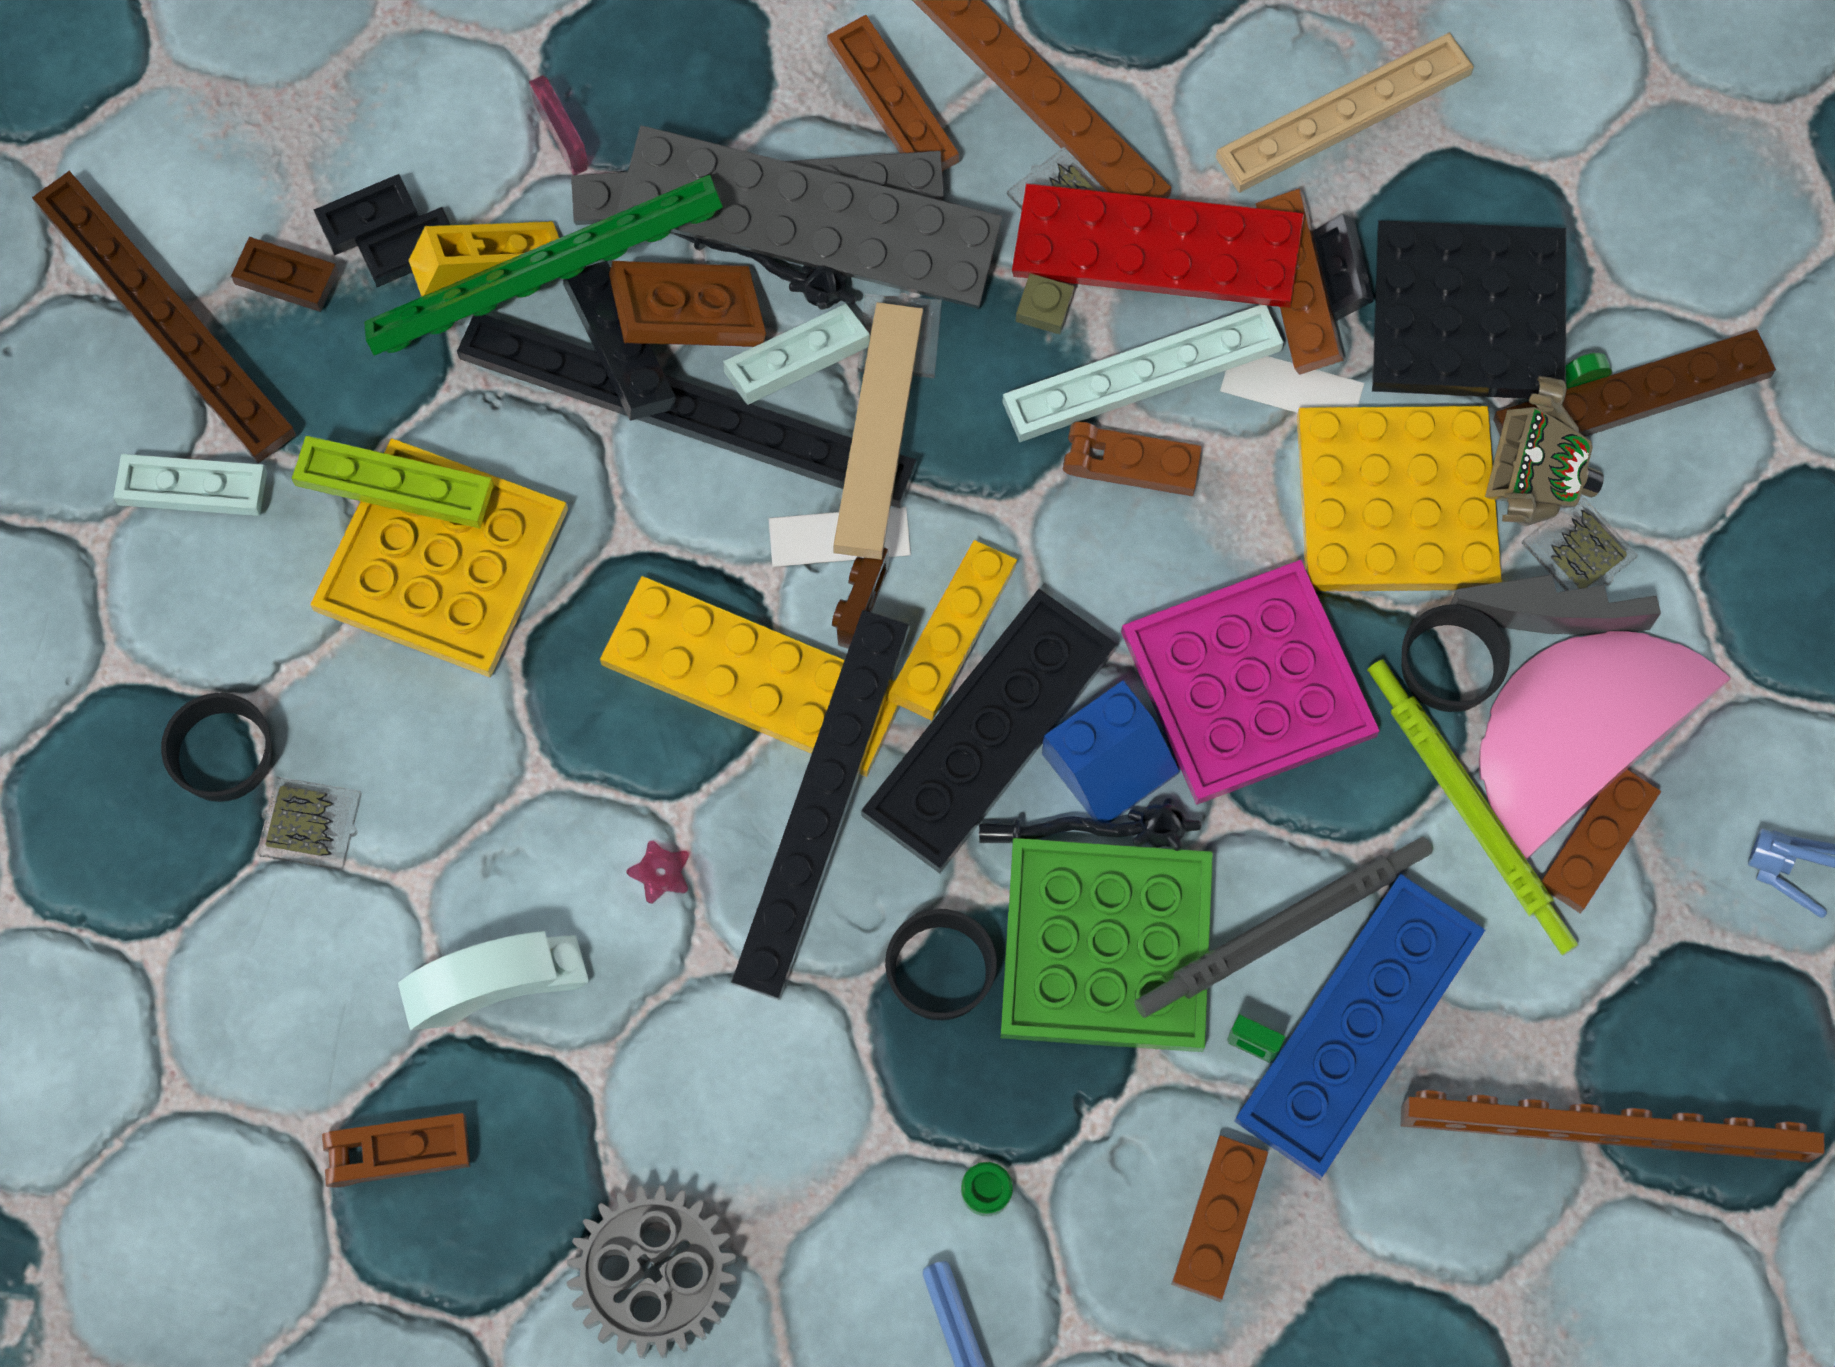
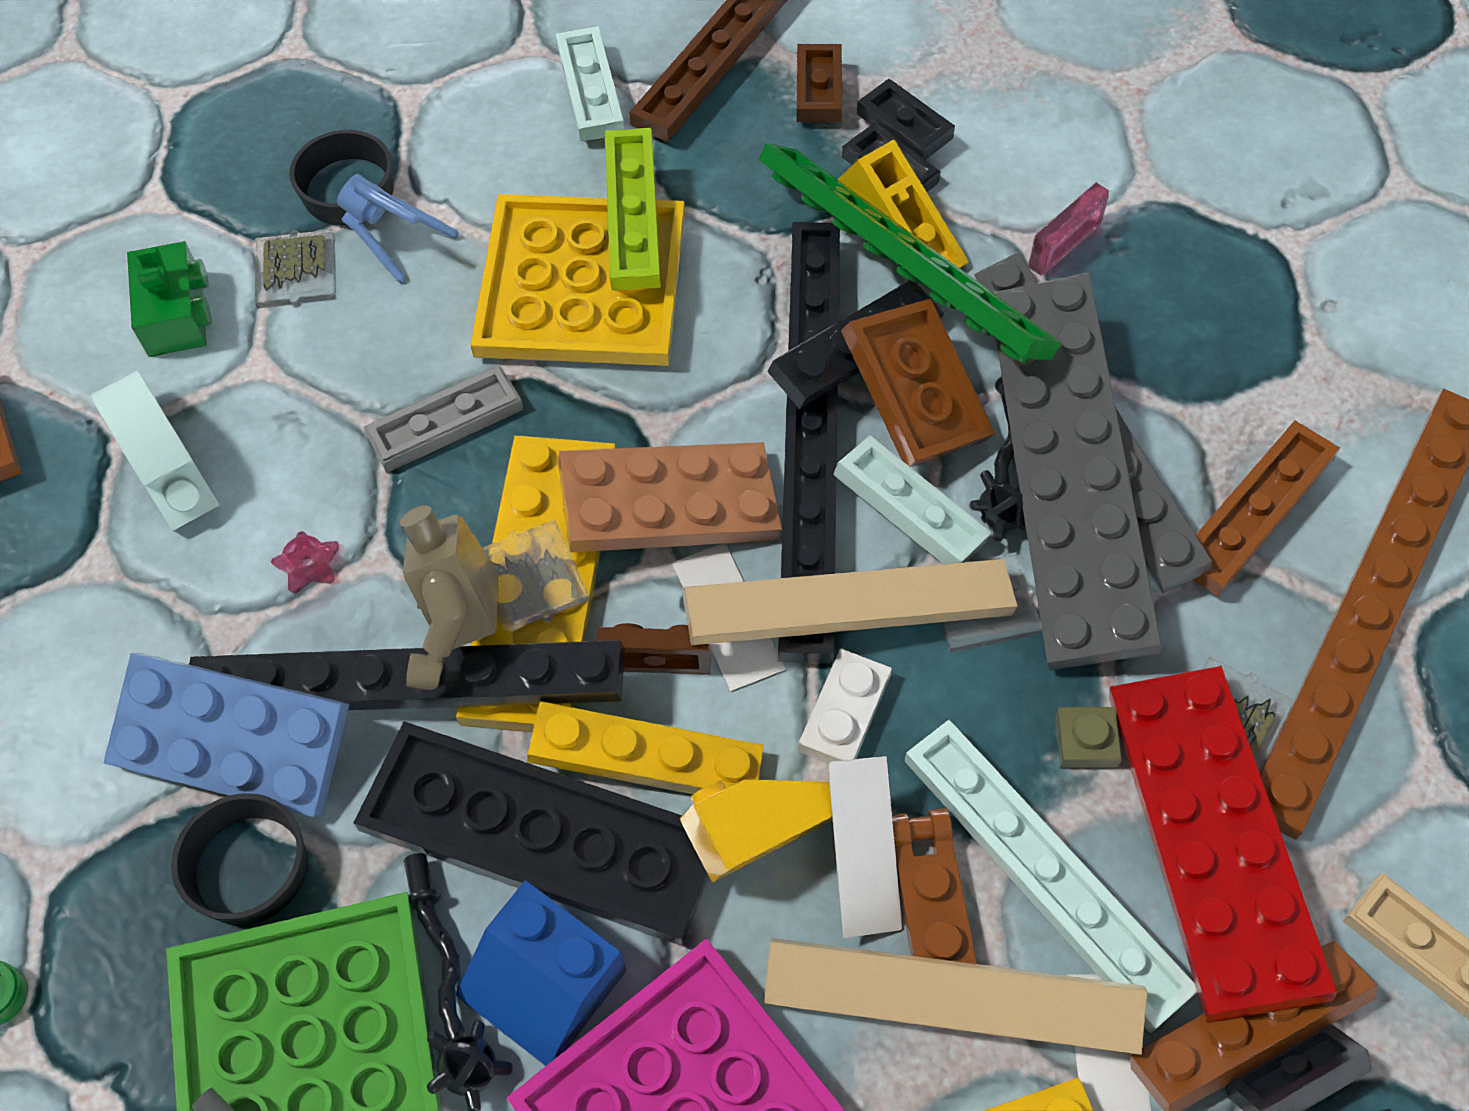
camera: 75 degrees right, 10 degrees down
none -> medium blue plate [104,653,349,817]
none -> green brick [127,241,212,357]
none -> medium blue plant [336,174,459,282]
none -> light grey tile [363,365,524,473]
none -> dark tan torso [399,505,498,690]
none -> clear piece [483,520,590,633]
none -> nougat plate [558,442,782,552]
none -> yellow slope [680,779,833,883]
none -> tan tile [764,938,1147,1055]
none -> white plate [798,648,892,763]
none -> white sticker [828,756,902,938]

